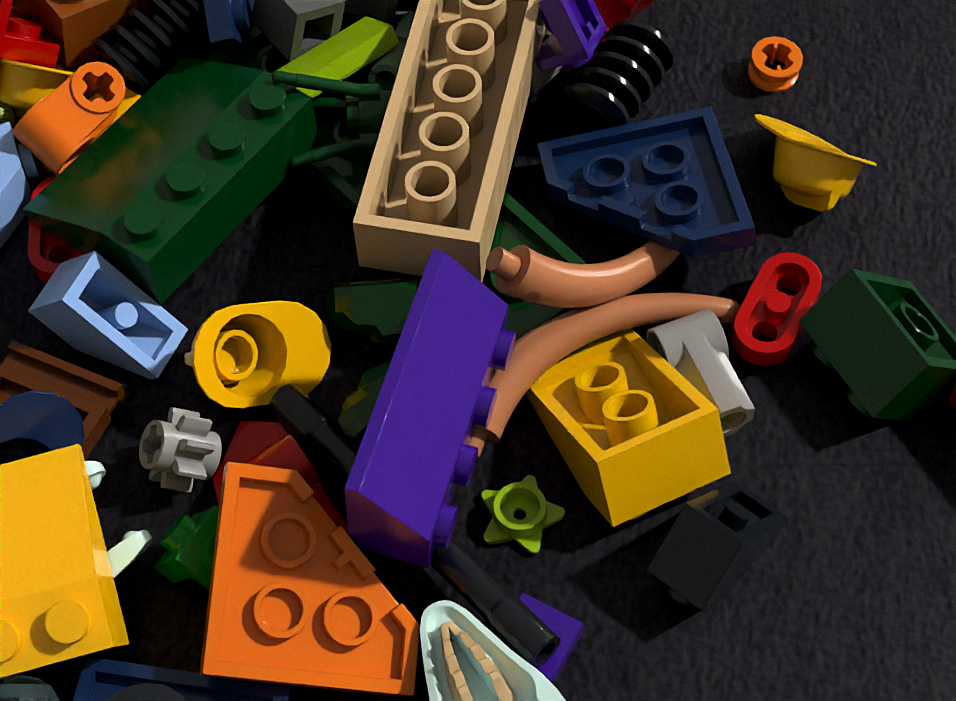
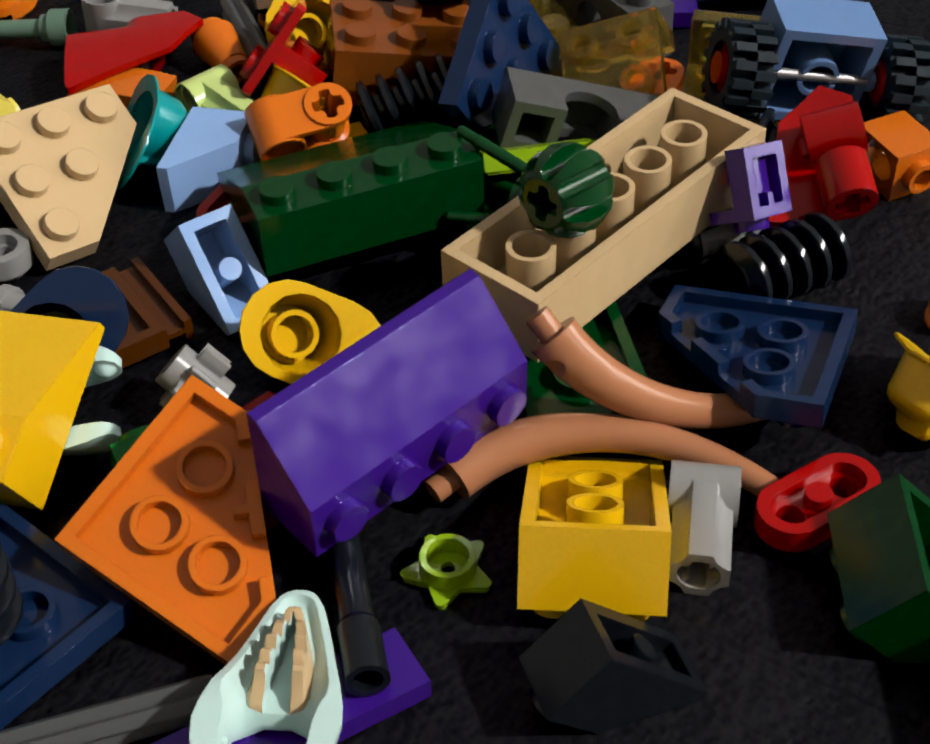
camera: 30 degrees right, 15 degrees down
none -> dark green piece [519,142,615,238]

